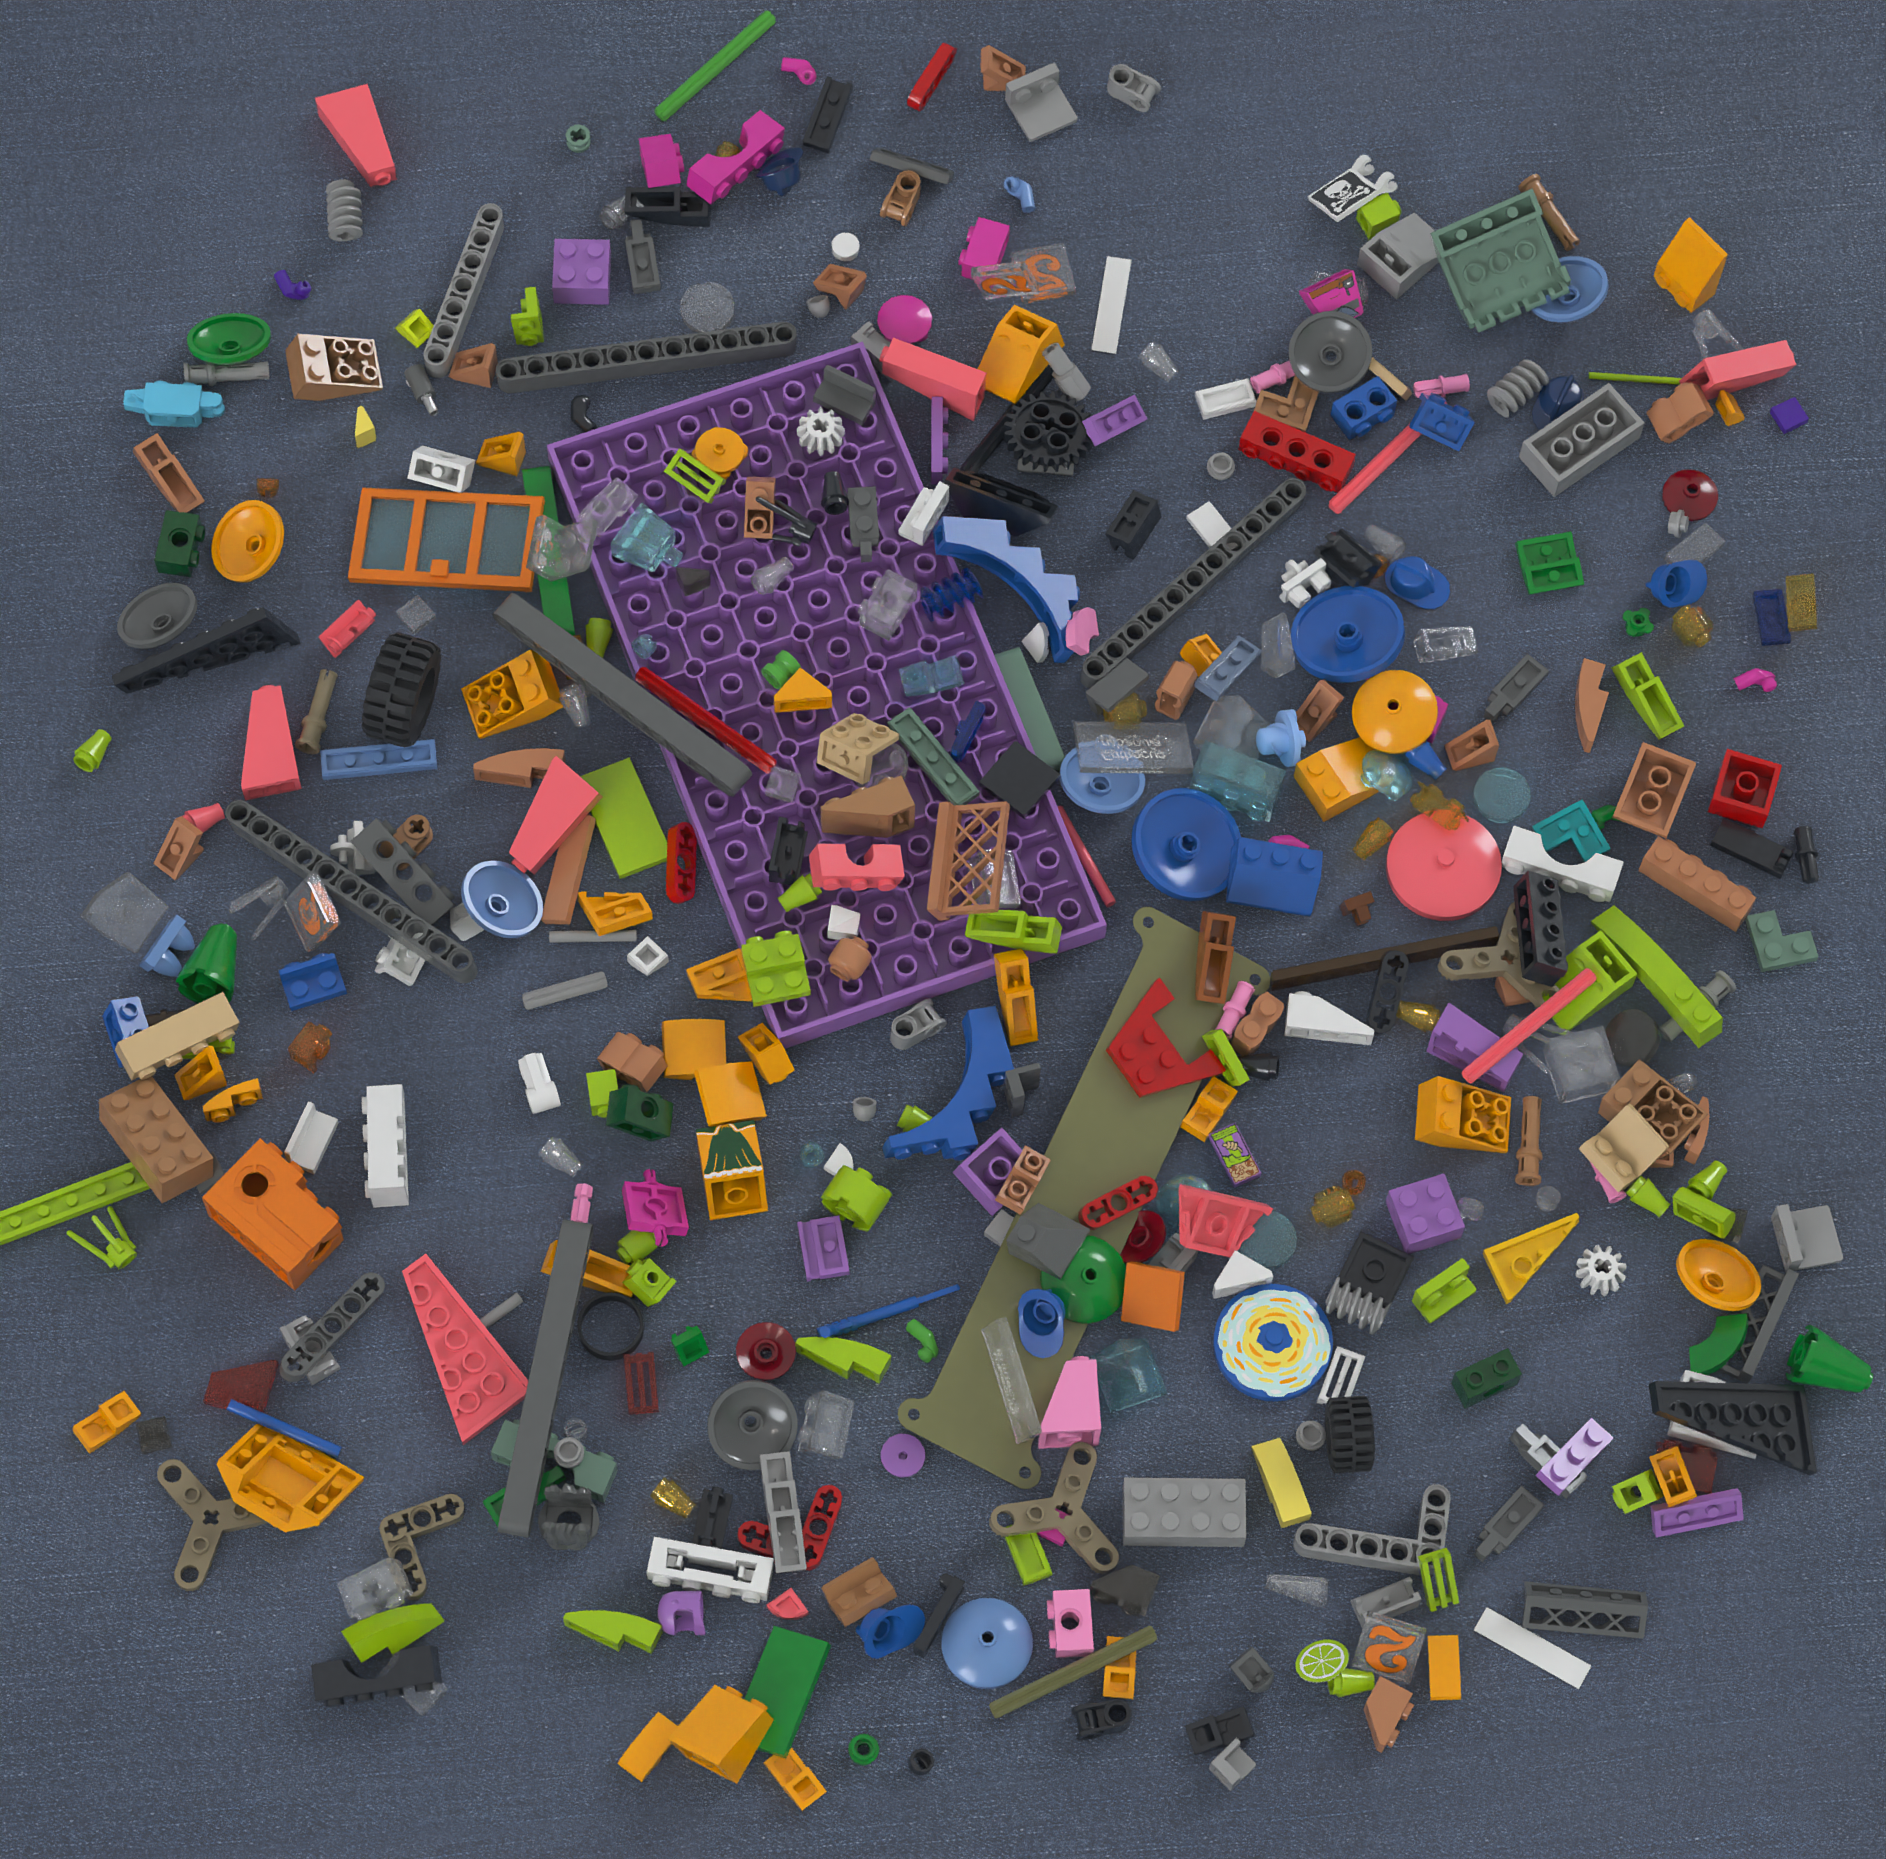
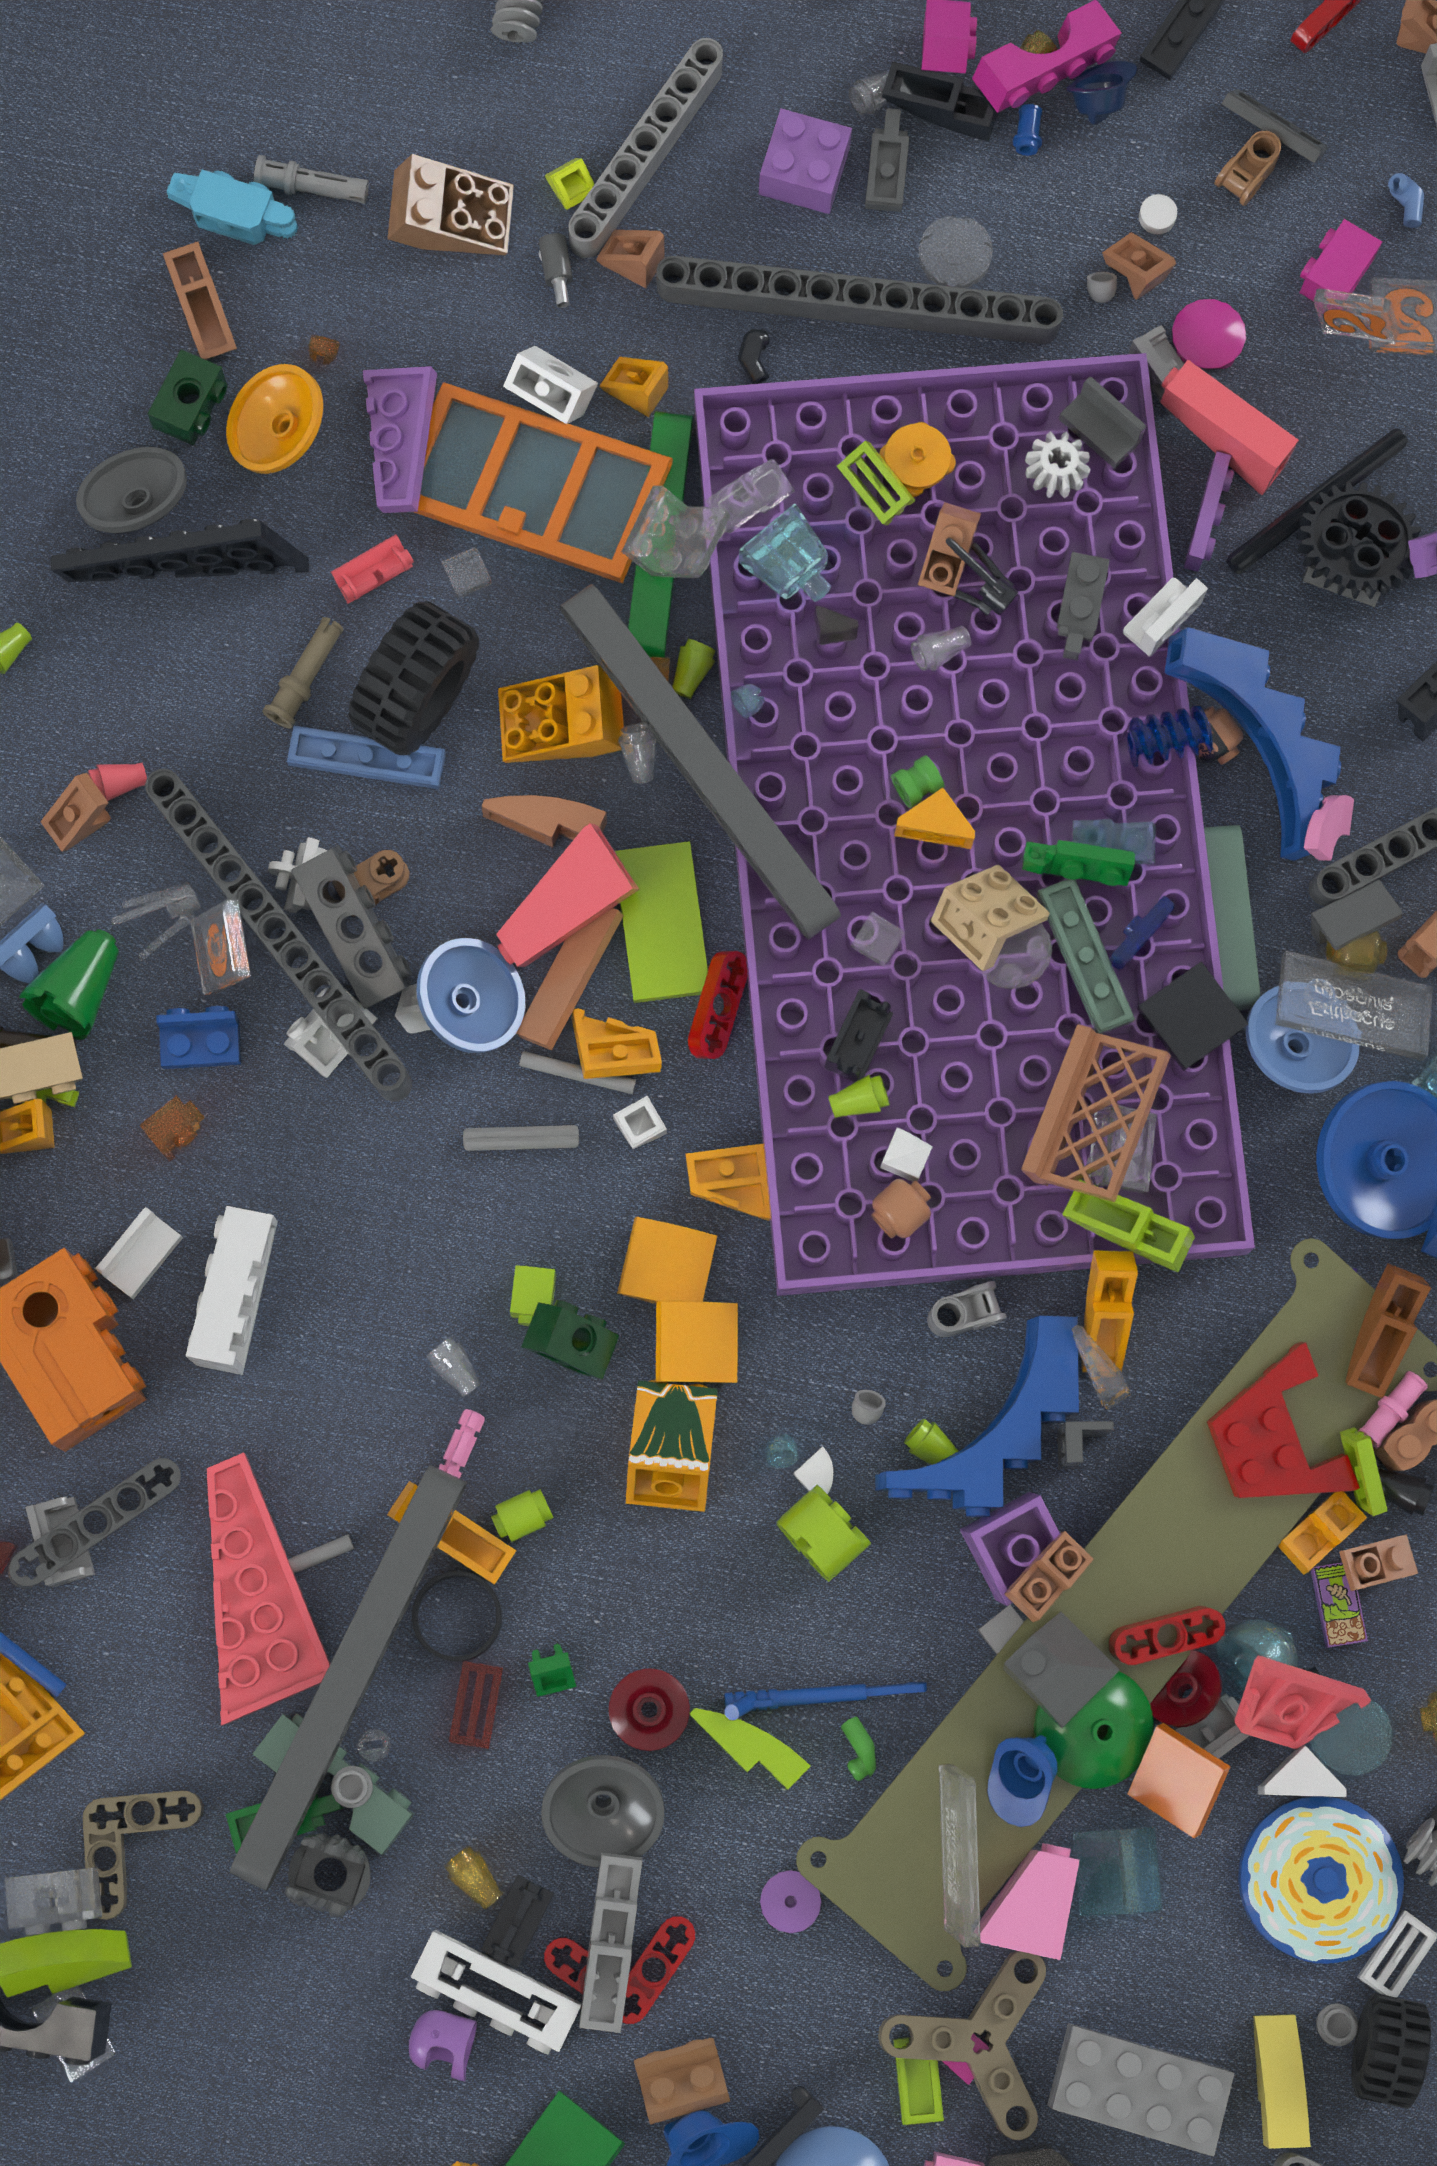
camera: 15 degrees right, 10 degrees up
green dish [187,313,271,365] -> none
light orange slope [203,1078,263,1123] -> none
coral slope [241,685,302,800] -> none
dark purple arm [274,270,311,300] -> none
light yellow slope [355,406,376,448] -> none
lime bracket [510,287,544,346] -> none
white piece [518,1053,561,1114] -> none
lime slope [563,1610,663,1654] -> none
nougat brick [597,1032,668,1093] -> none
dark pink plate [622,1169,689,1247] -> none
lime brick [622,1258,677,1307] -> none
red axle [635,667,777,774] -> none
light orange slope [738,1023,795,1085] -> none
lime plate [741,931,811,1007] -> none
coral tile [766,1588,809,1620] -> none
medium lavender plate [797,1215,849,1282] -> none
clear bracket [798,1390,855,1460] -> none
coral arch [809,844,905,891] -> none
black cone [821,471,849,515] -> none
medium nougat slope [821,775,915,838] -> none
clear brick [857,569,918,641] -> none
black wedge [944,468,1058,537] -> none
light orange slope [978,305,1065,404] -> none
white tile [1021,622,1049,663] -> none
light grey piece [1042,342,1091,402] -> none
coral bar [1058,806,1116,907] -> none
none -> medium lavender wing [363,366,437,513]
none -> blue pin [1013,104,1042,156]
none -> green hinge [1022,840,1135,886]
none -> clear slope [1071,1324,1131,1410]
none -> nougat head [1191,706,1243,765]
none -> nougat slope [1339,1534,1418,1591]

